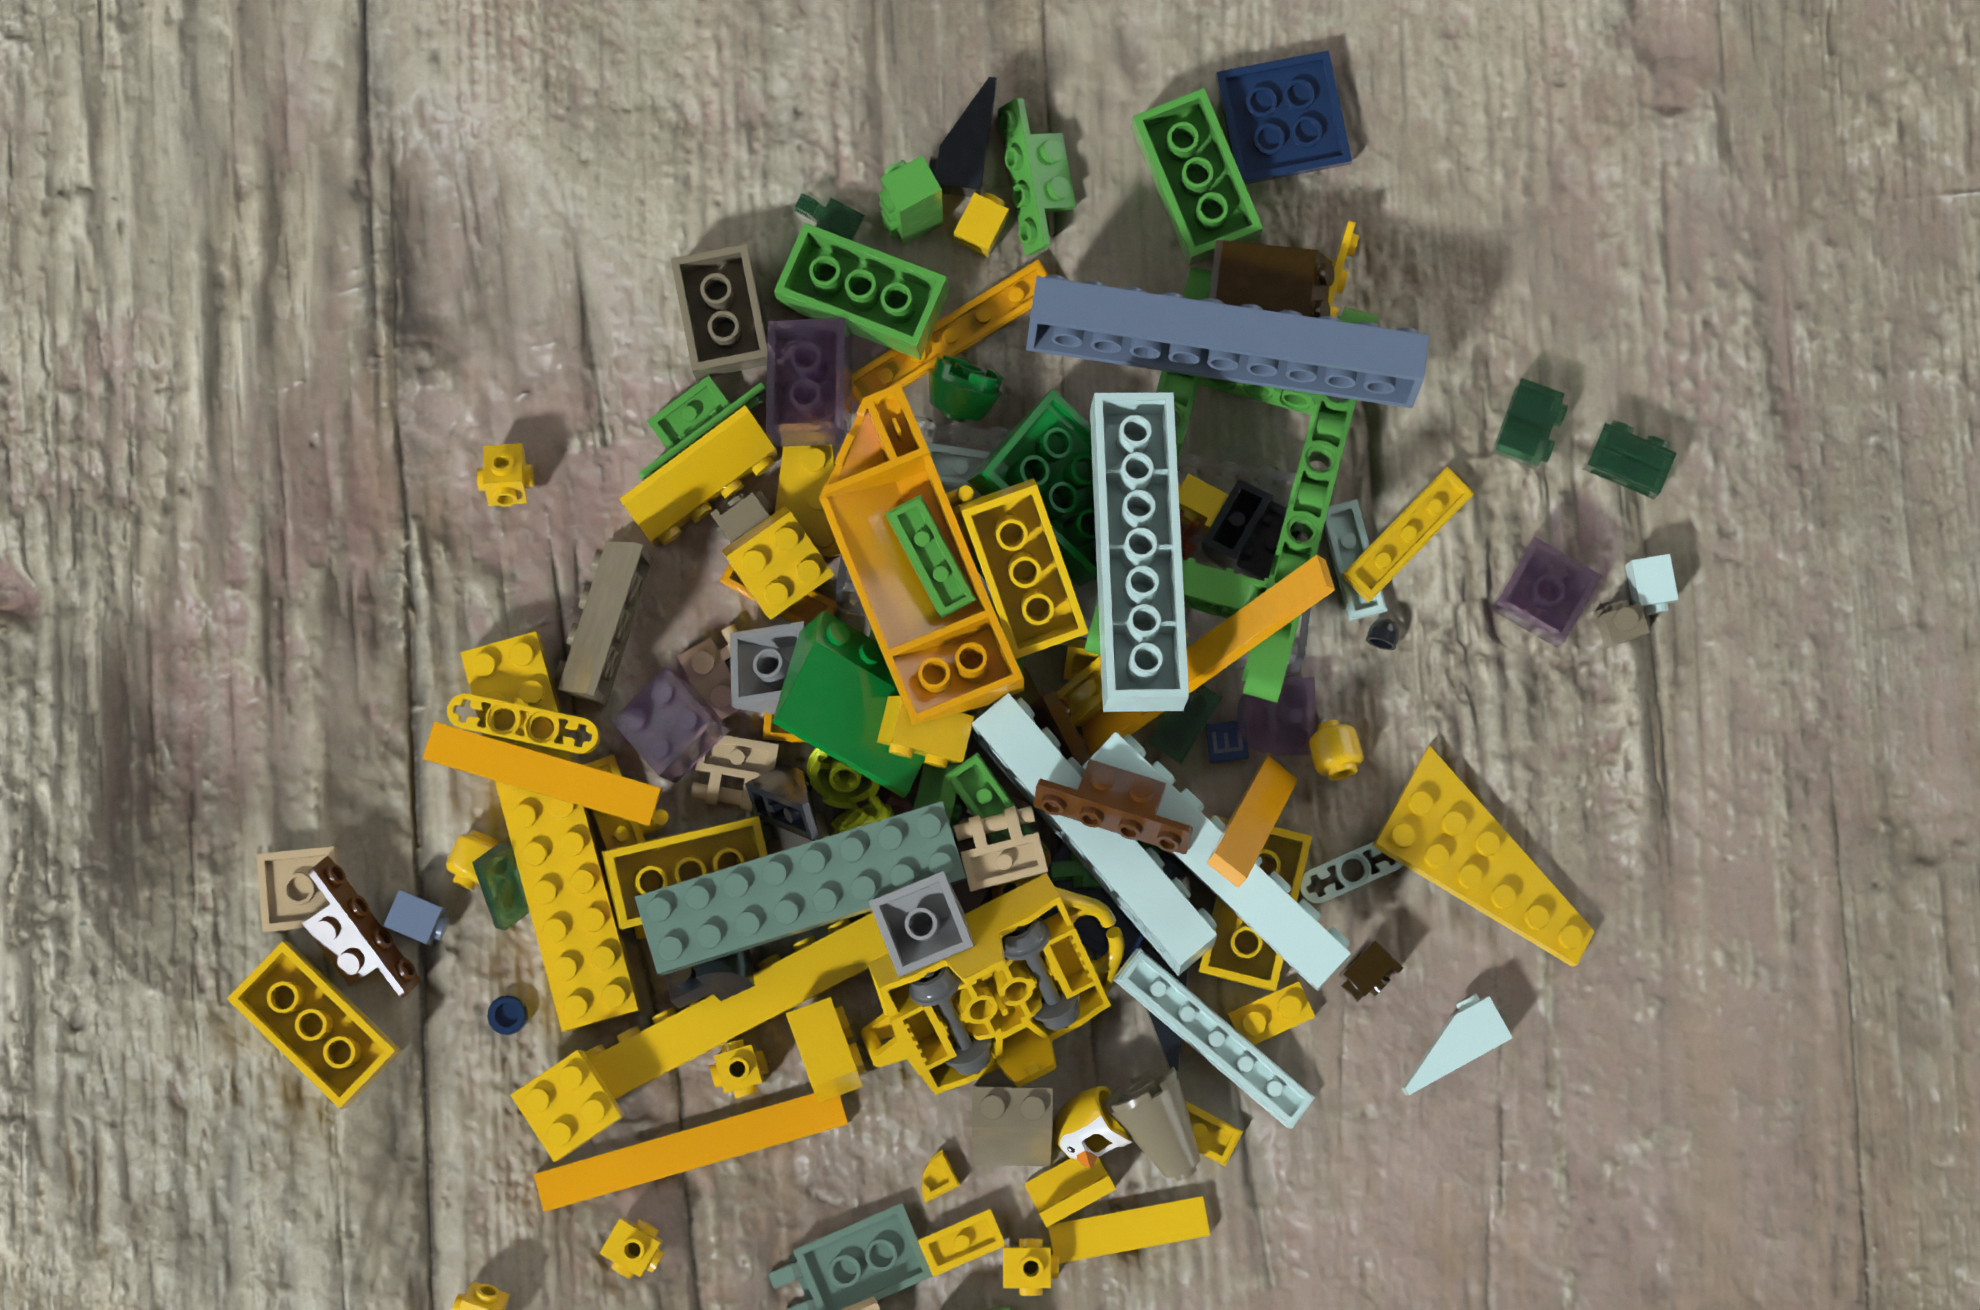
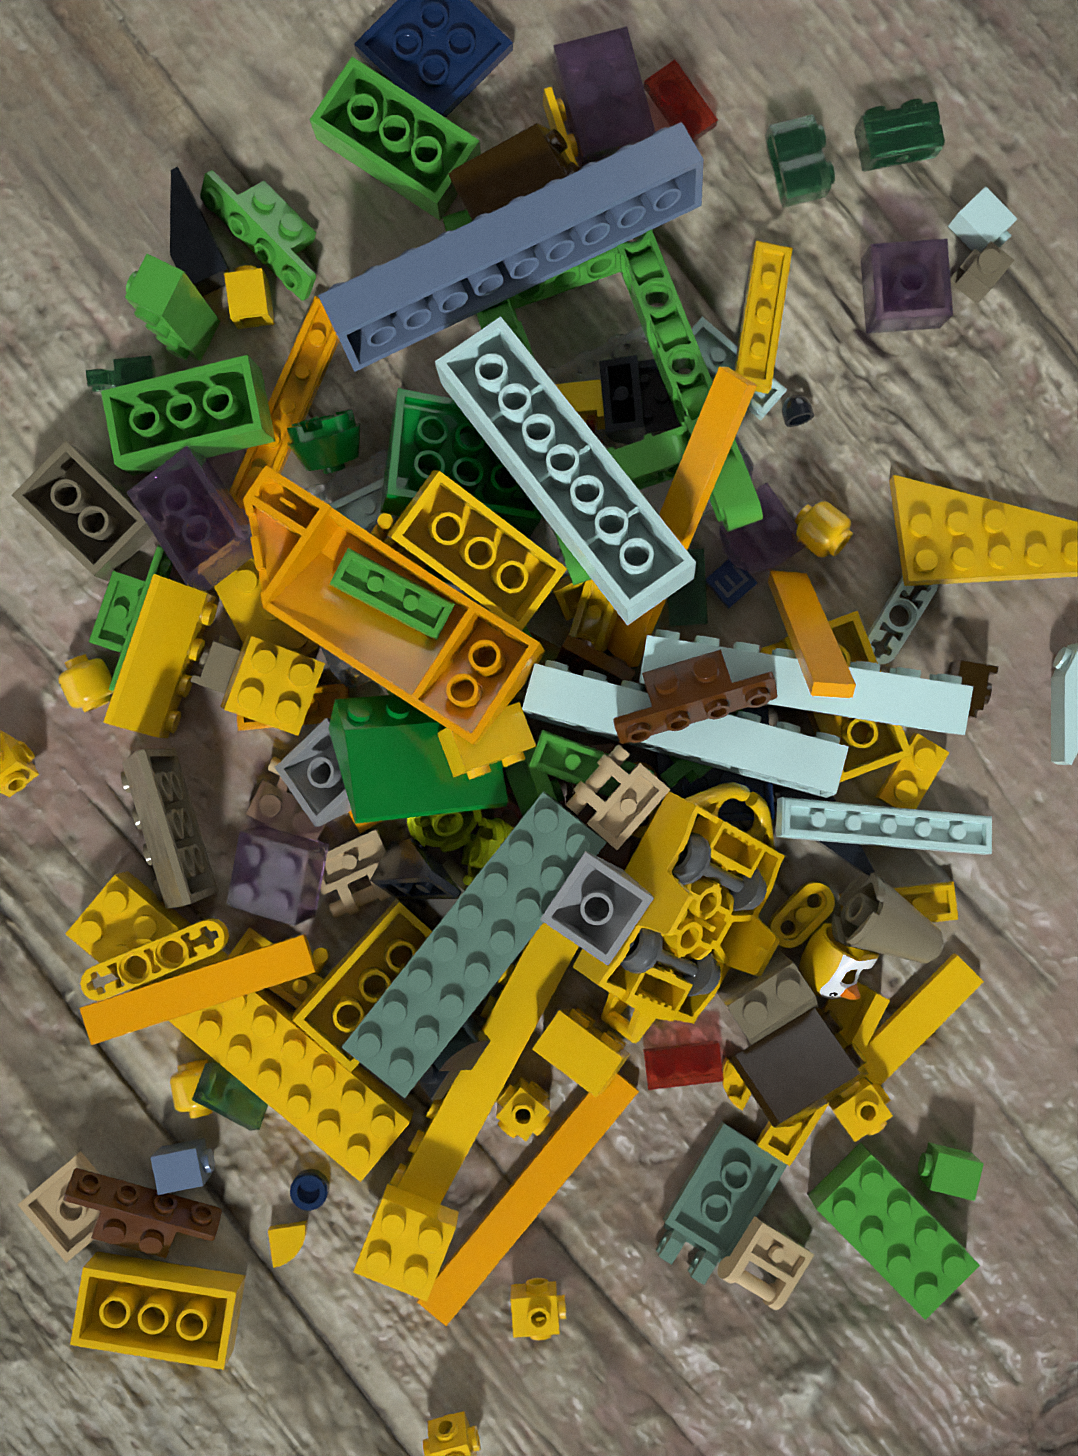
camera: 35 degrees left, 5 degrees up
none -> yellow head [58,654,113,713]
none -> yellow tile [268,1220,308,1268]
none -> clear purple brick [553,26,655,169]
none -> clear red plate [643,59,718,142]
none -> clear red plate [643,1040,724,1090]
none -> dark brown slope [729,1007,868,1128]
none -> yellow plate [768,881,835,948]

